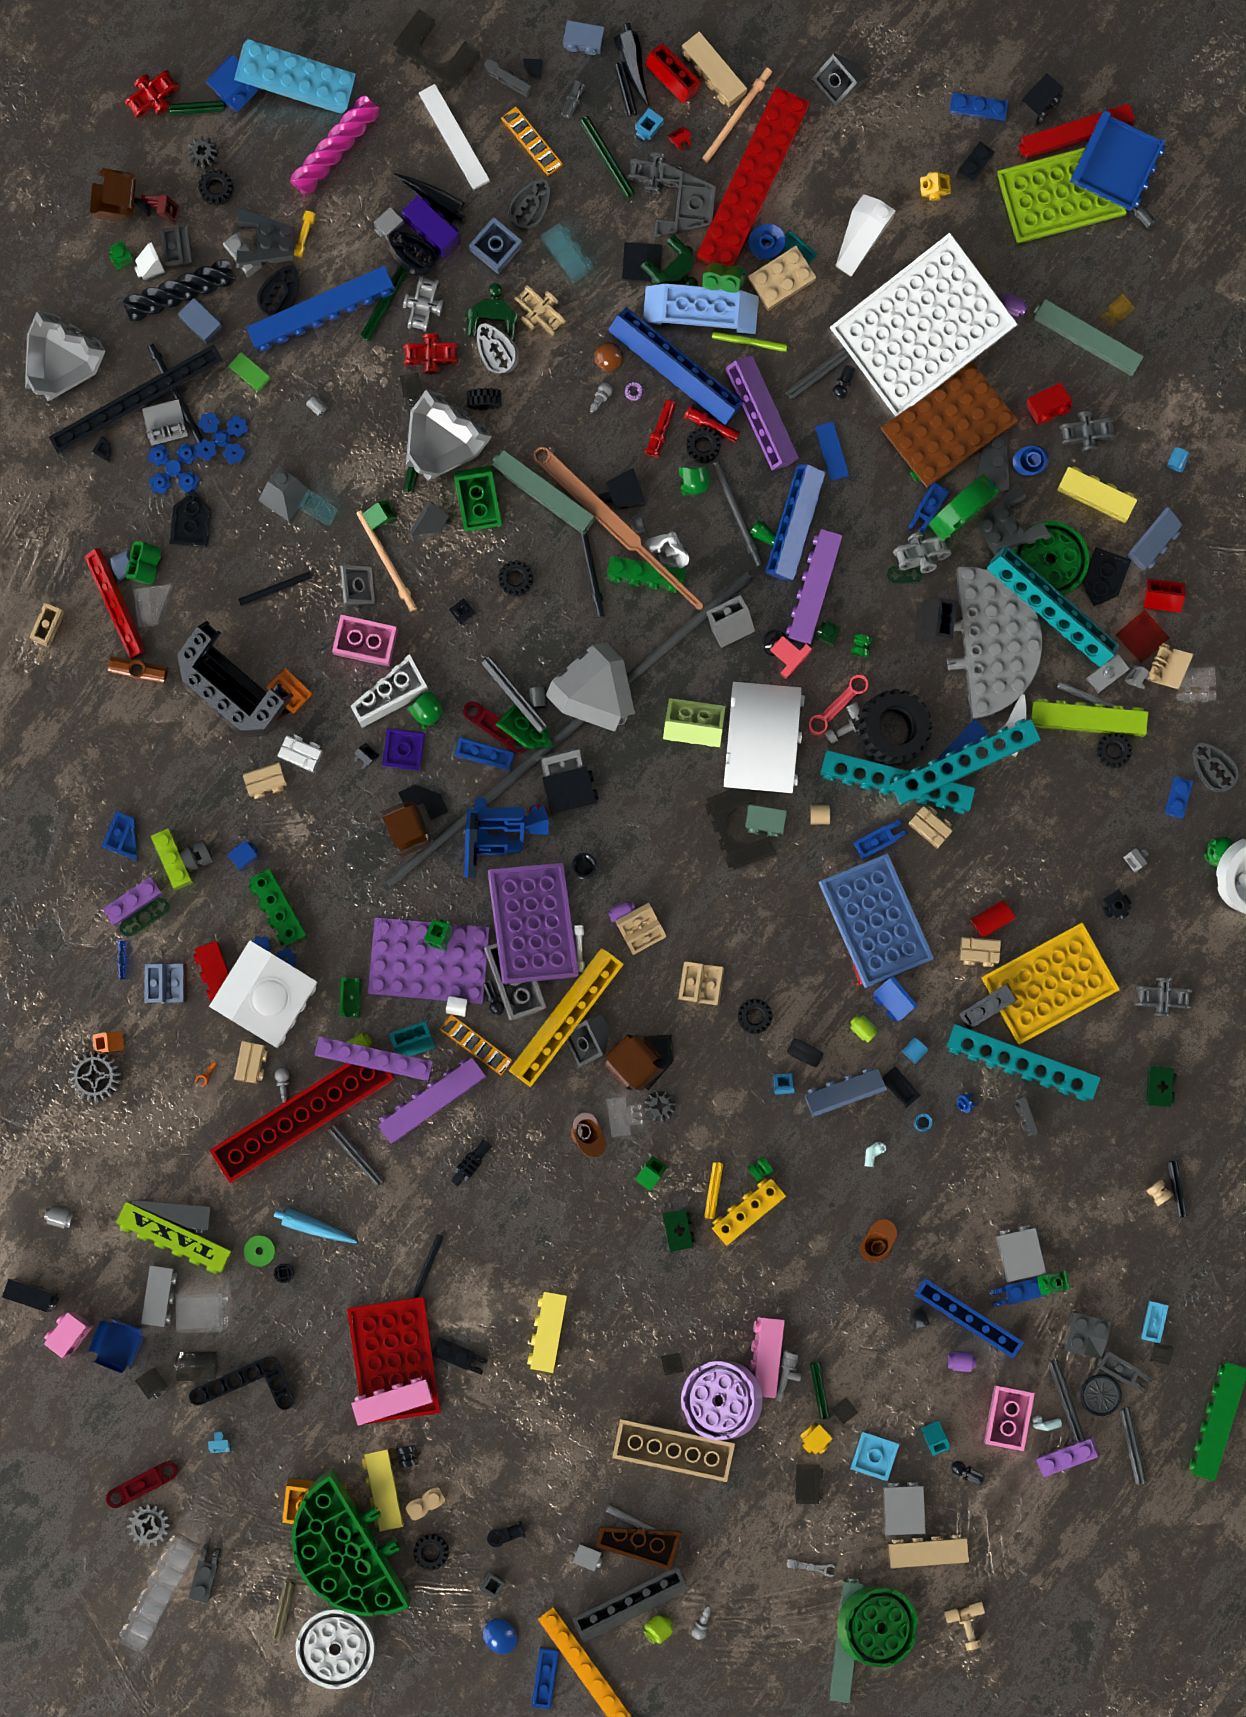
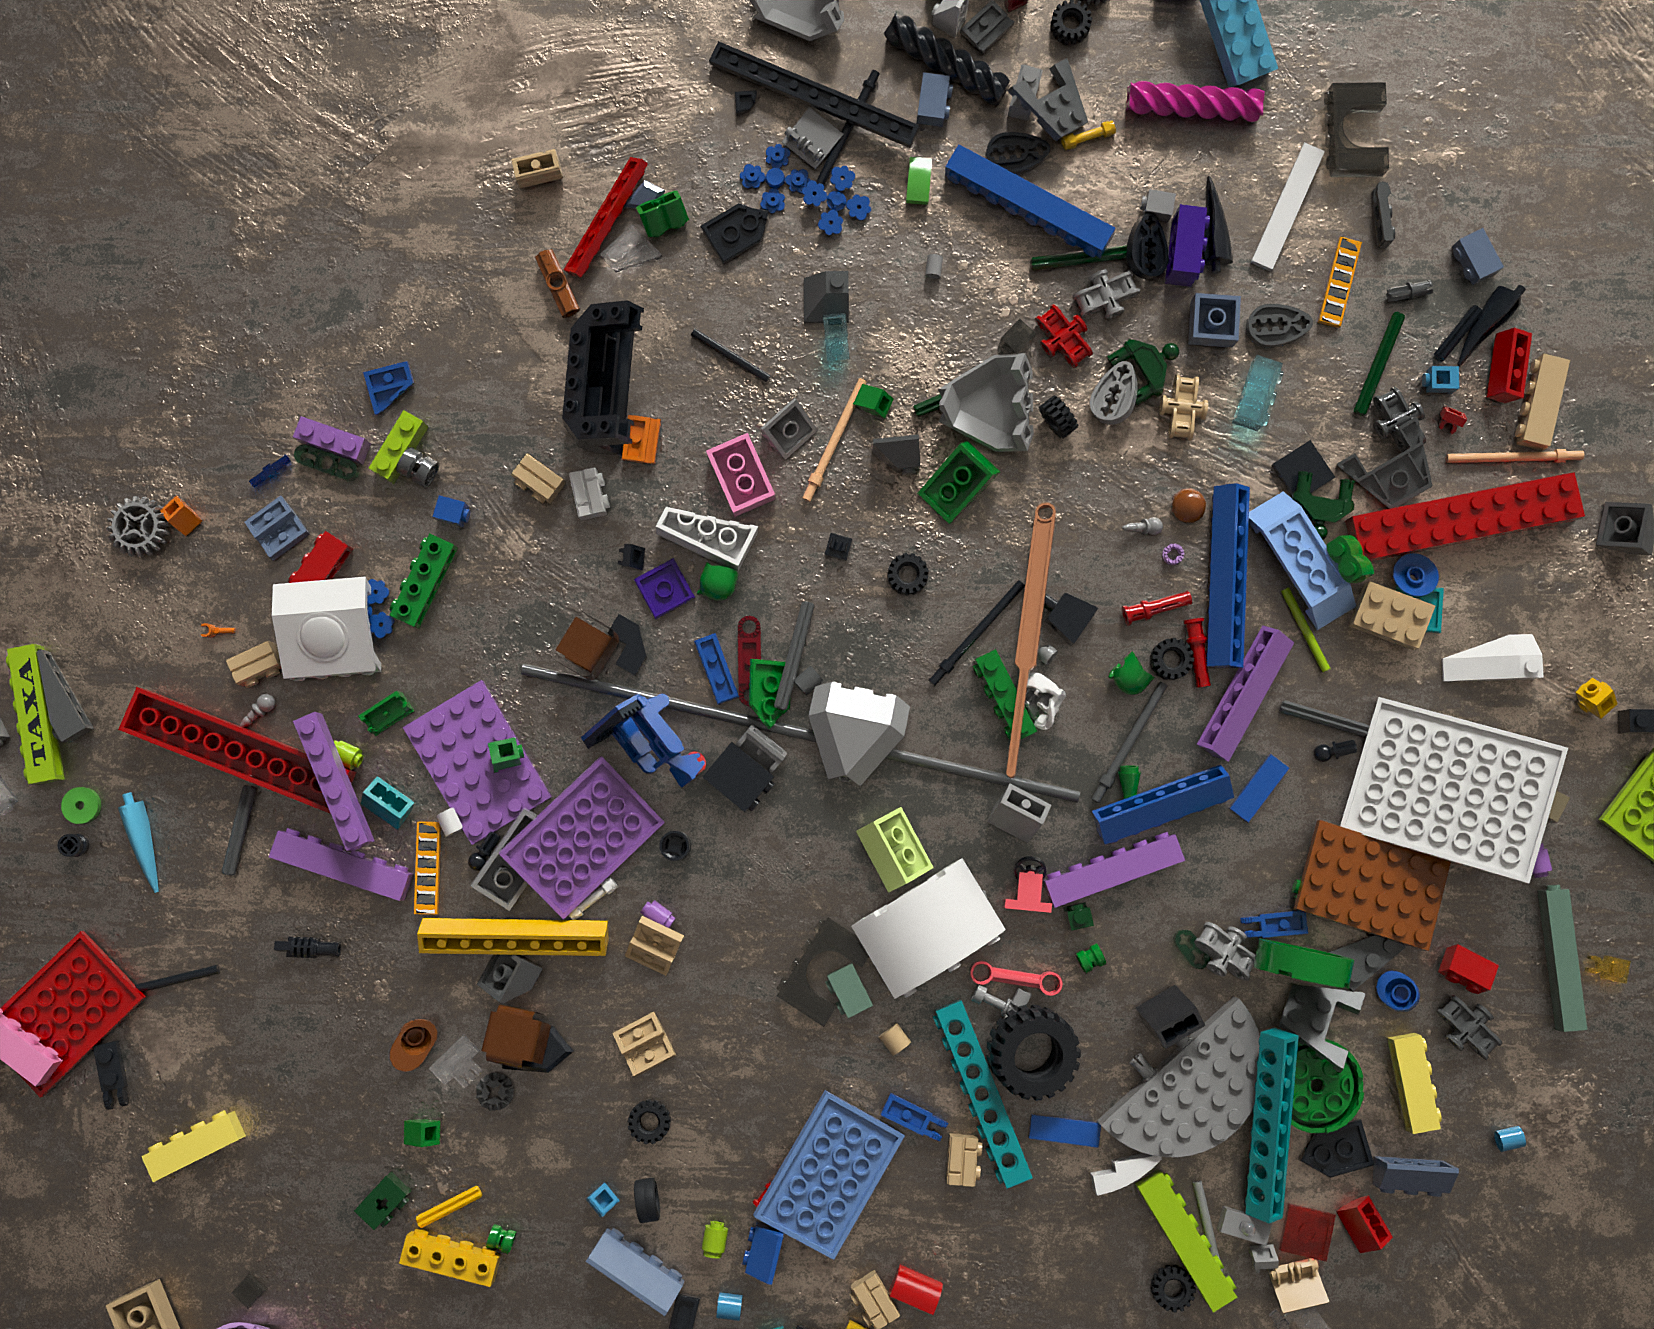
camera: 50 degrees right, 0 degrees up
sand green brick [492,450,596,535] -> none
black tile [523,58,542,80] -> none
teal brick [890,718,1041,806] -> none

